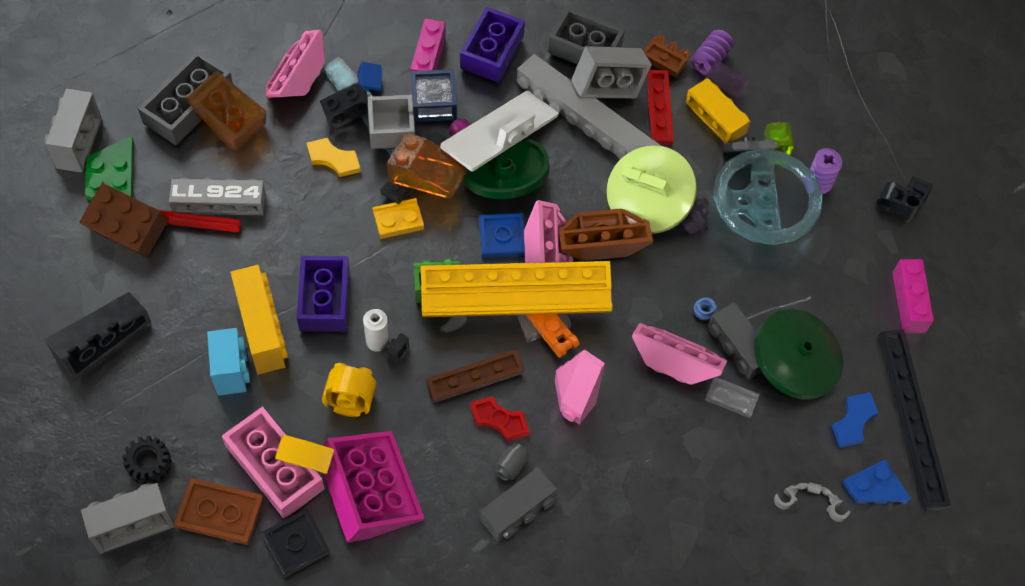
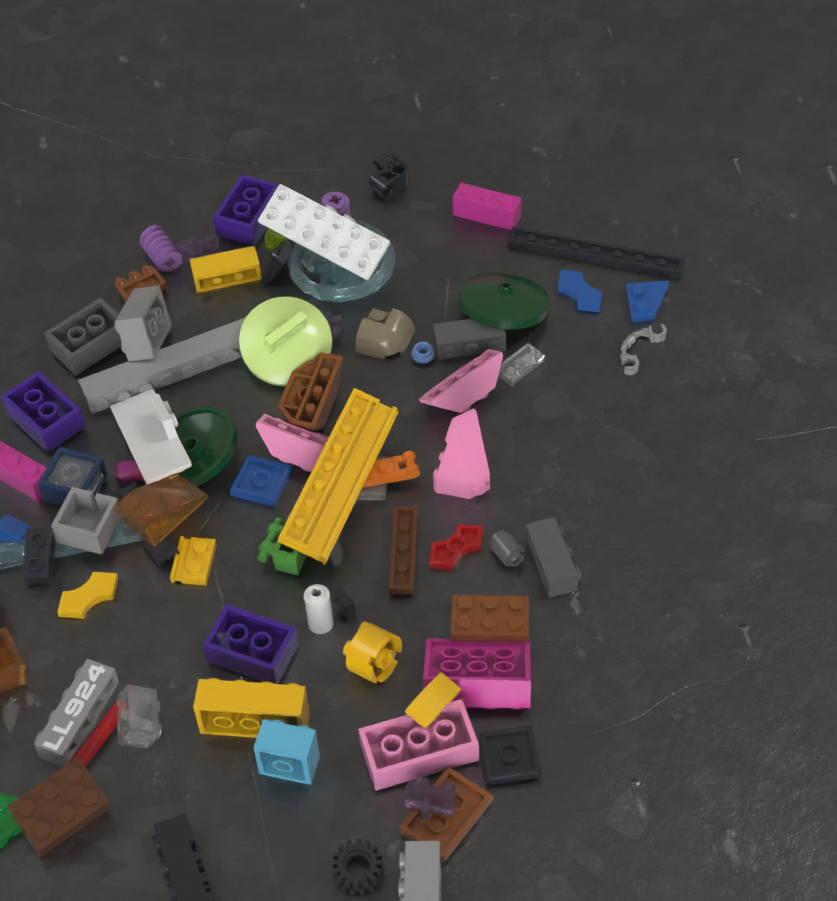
camera: 60 degrees left, 10 degrees down
red plate [646,70,674,146] -> none
none -> clear brick [116,684,161,749]
none -> dark purple brick [213,174,279,246]
none -> white bracket [258,184,390,280]
none -> dark tan brick [355,308,415,359]
none -> clear purple hips [405,776,457,820]
none -> dark orange plate [451,595,529,642]

